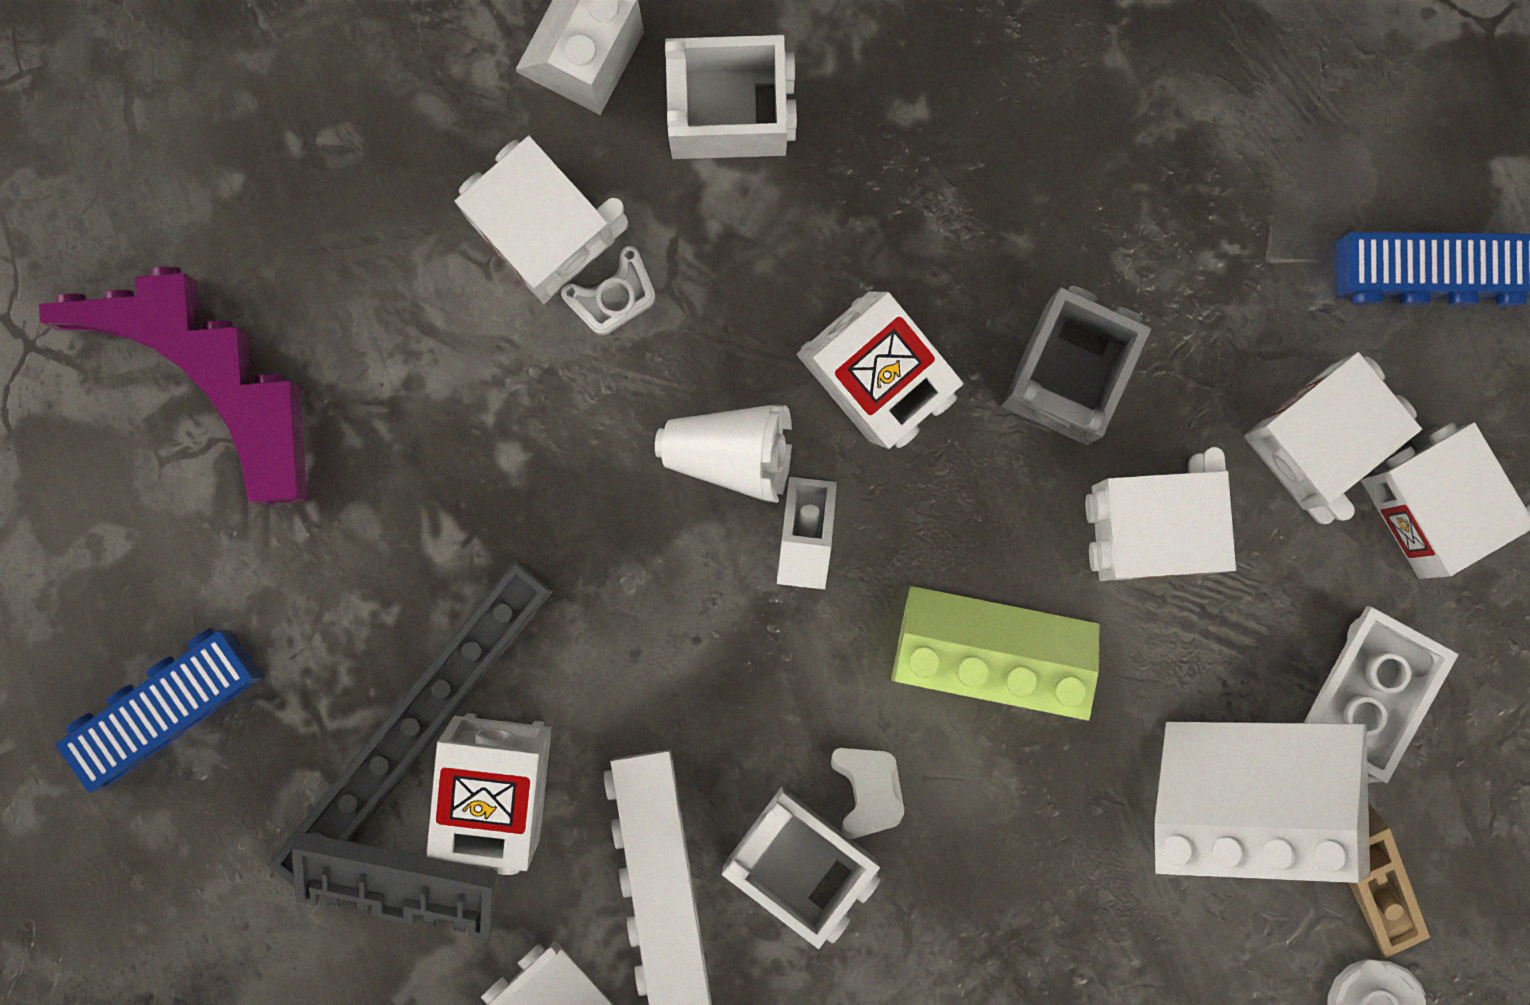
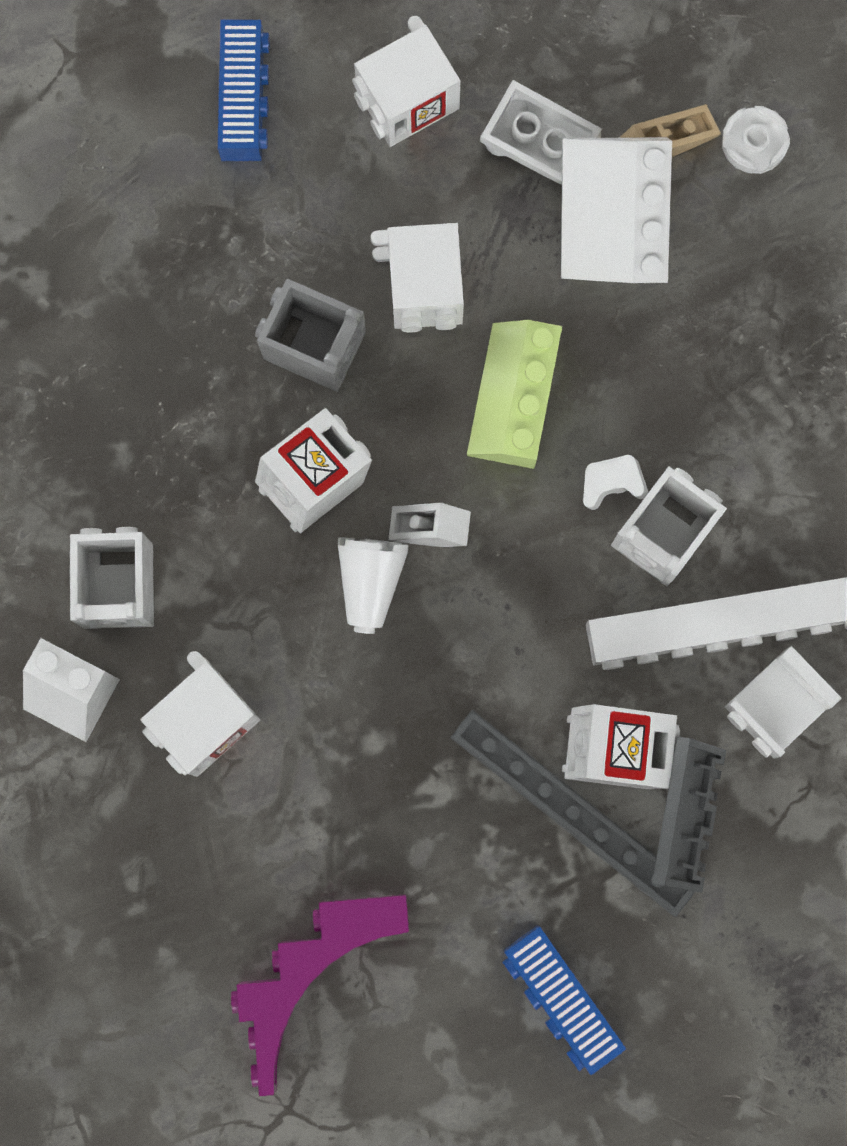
camera: 85 degrees left, 5 degrees down
white piece [561,246,655,335] -> none
white container [1243,352,1422,524] -> none

